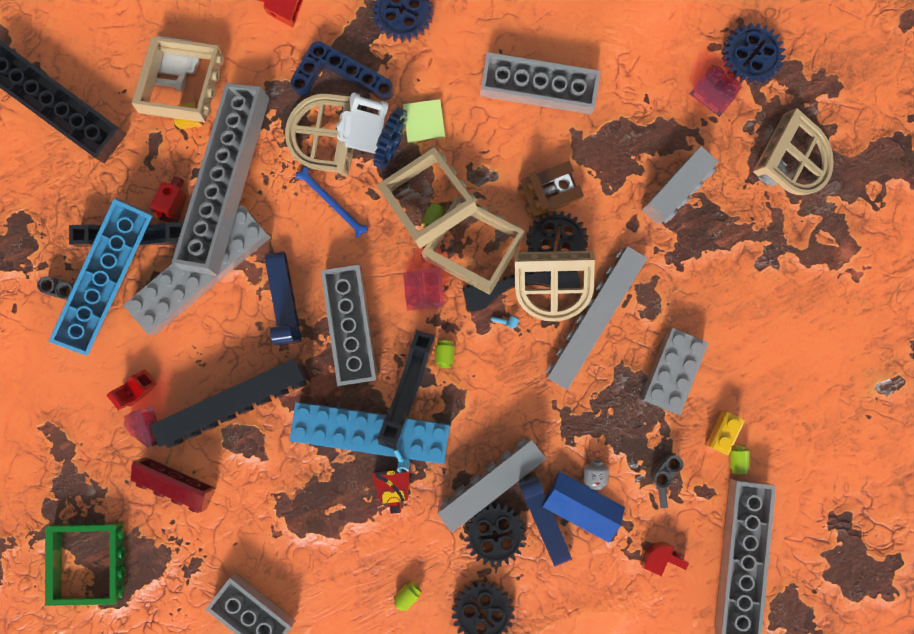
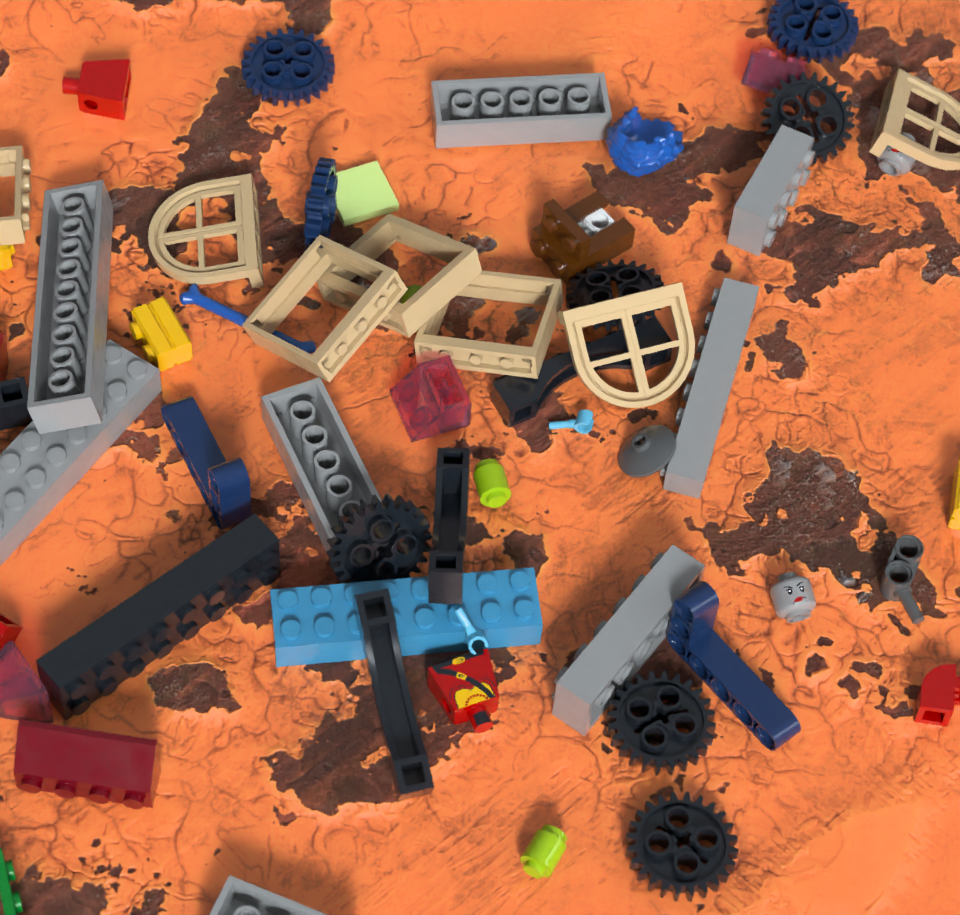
camera: 25 degrees left, 30 degrees down
dark blue beam [290,41,394,101] -> none
white piece [336,92,388,154] -> none
blue slope [542,471,625,543] -> none
light grey brick [640,328,709,415] -> none
none -> yellow brick [129,297,193,372]
none -> tan window [242,235,408,382]
none -> black gear [326,493,433,583]
none -> black arch [353,588,434,801]
none -> blue hair [606,106,684,177]
none -> dark grey dish [618,425,677,478]
none -> black gear [760,72,855,167]

